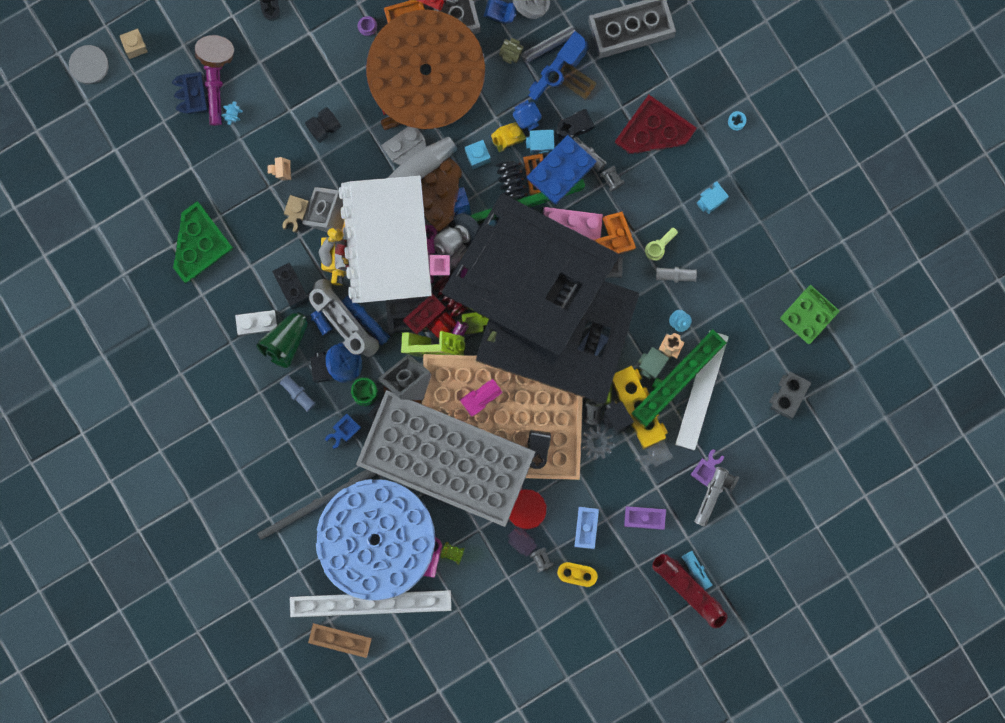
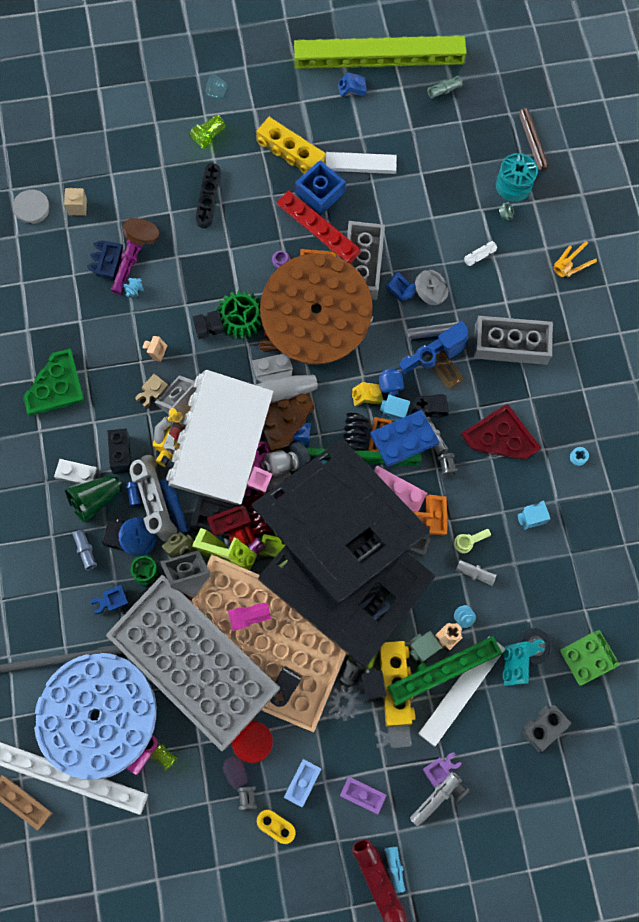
camera: 15 degrees right, 10 degrees down
medium azure brick [465,140,491,170] -> none
olive gear [499,38,524,64] -> none
none -> olive brick [162,531,197,558]
none -> green gear [216,290,262,340]
none -> teal plate [503,628,552,686]

